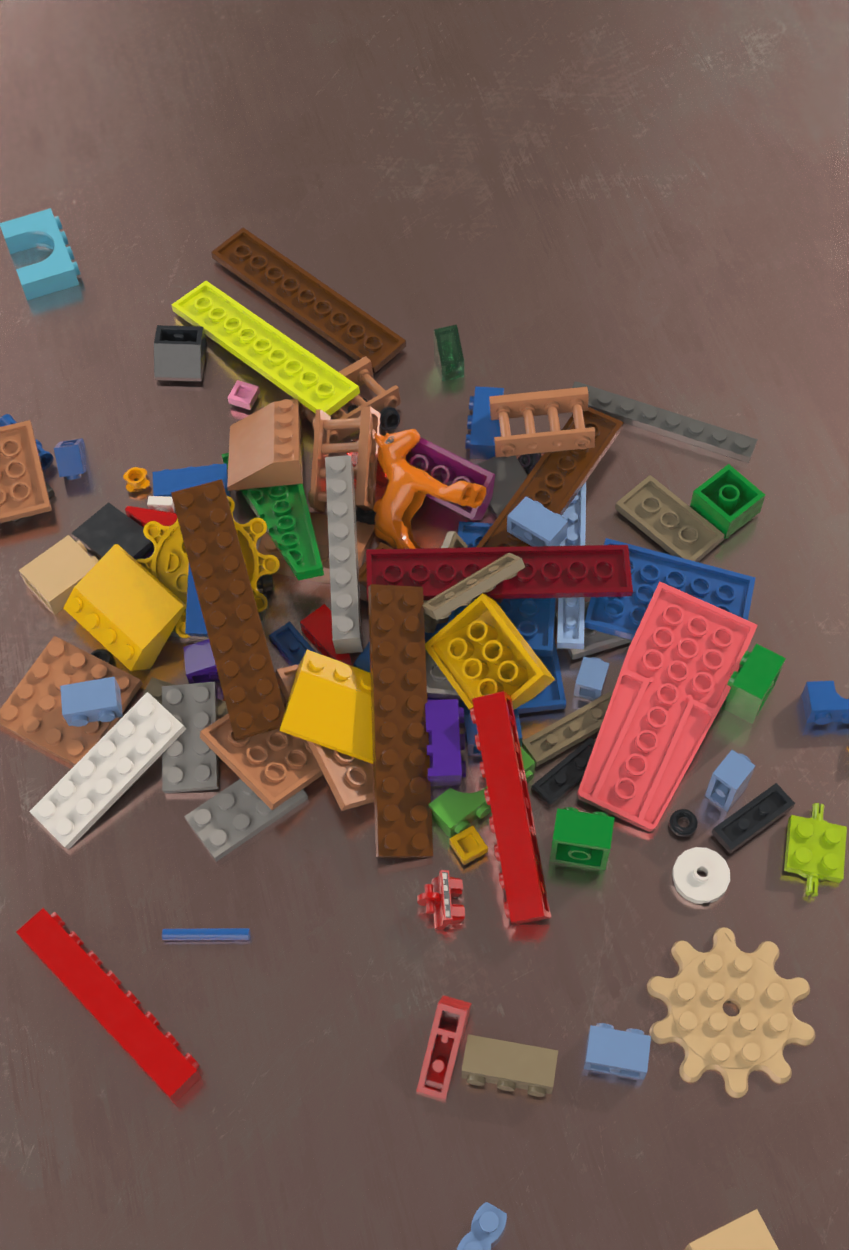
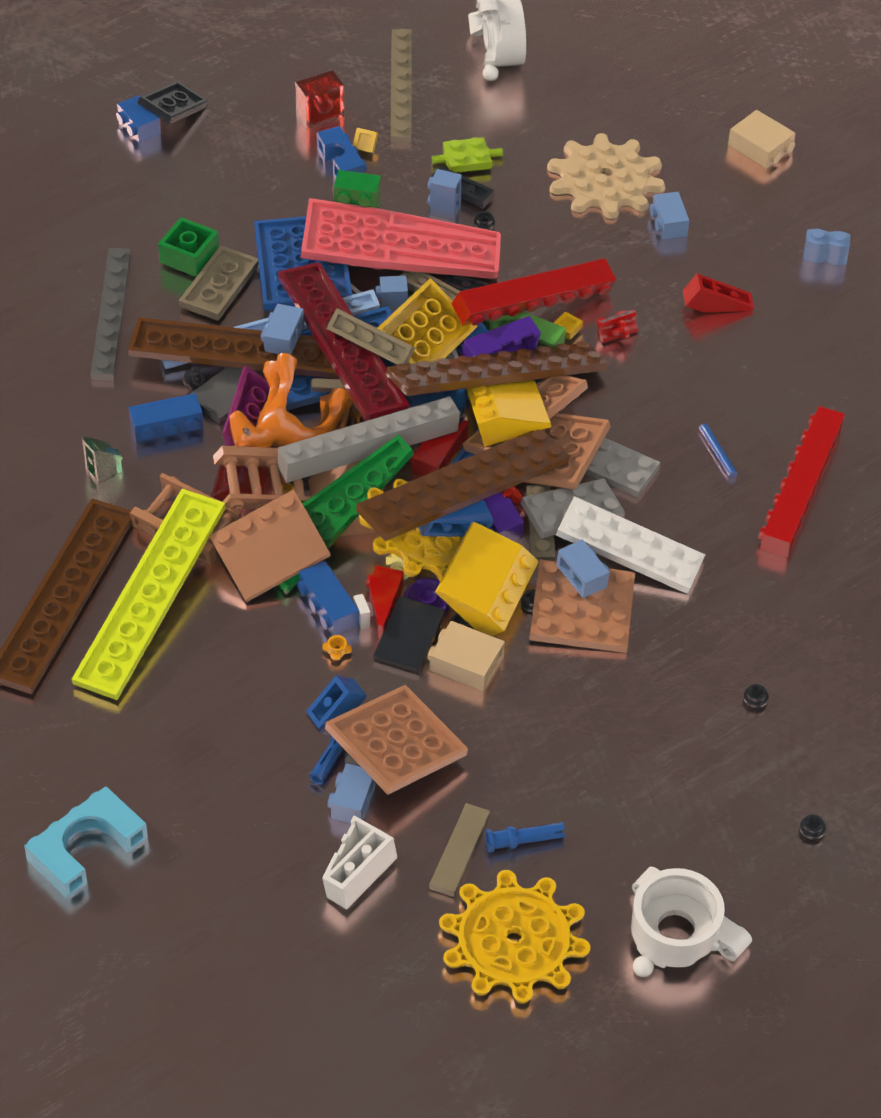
camera: 115 degrees left, 10 degrees down
slope [154,325,207,381] -> none
bright pink plate [228,380,260,410] -> none
black plate [380,406,400,431] -> none
dark tan brick [462,1034,558,1097] -> none
nougat fence [489,387,595,457] -> none
green brick [549,807,615,870] -> none
white plate [672,847,730,904] -> none

